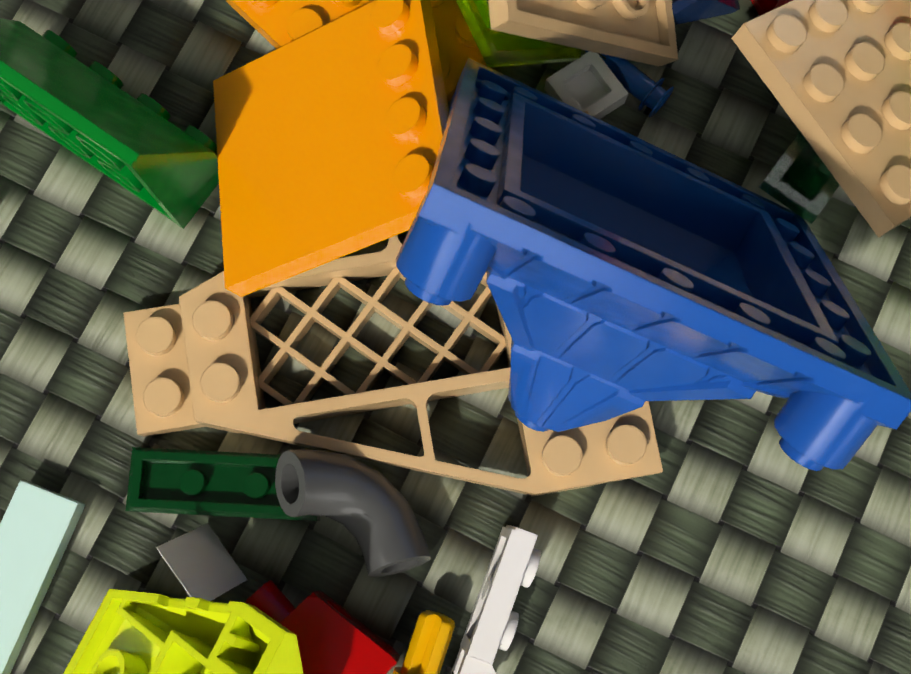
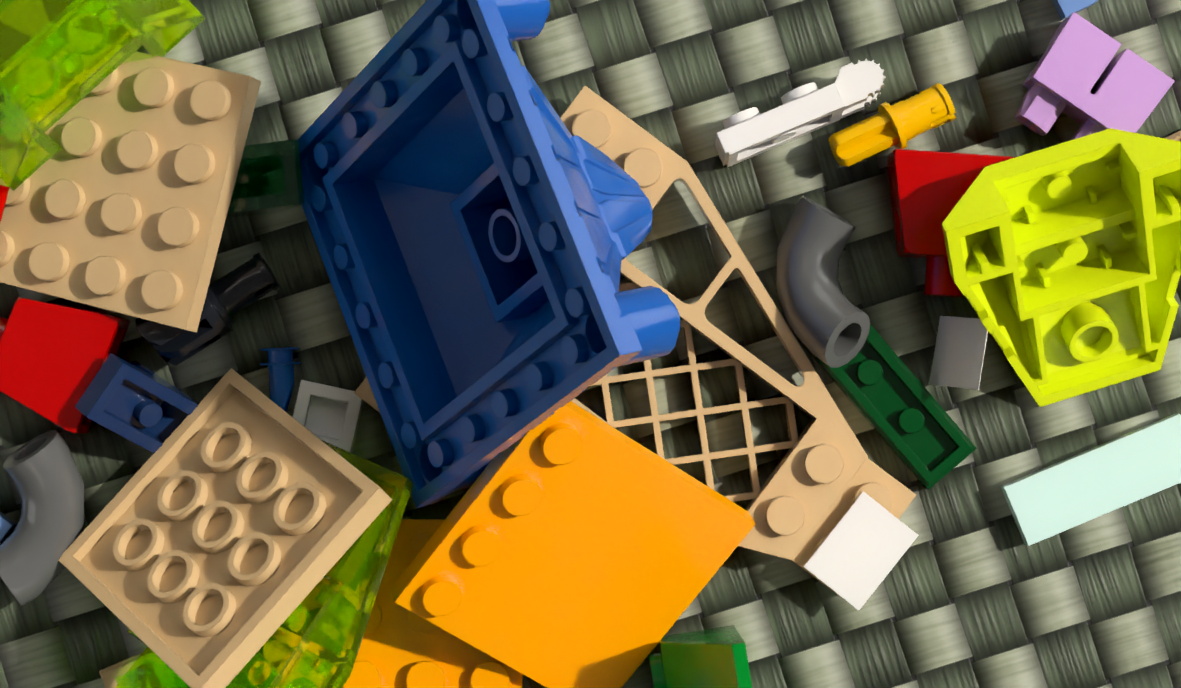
camera: 135 degrees left, 10 degrees up
none -> black arm [135,253,281,366]
none -> white sticker [804,491,919,610]

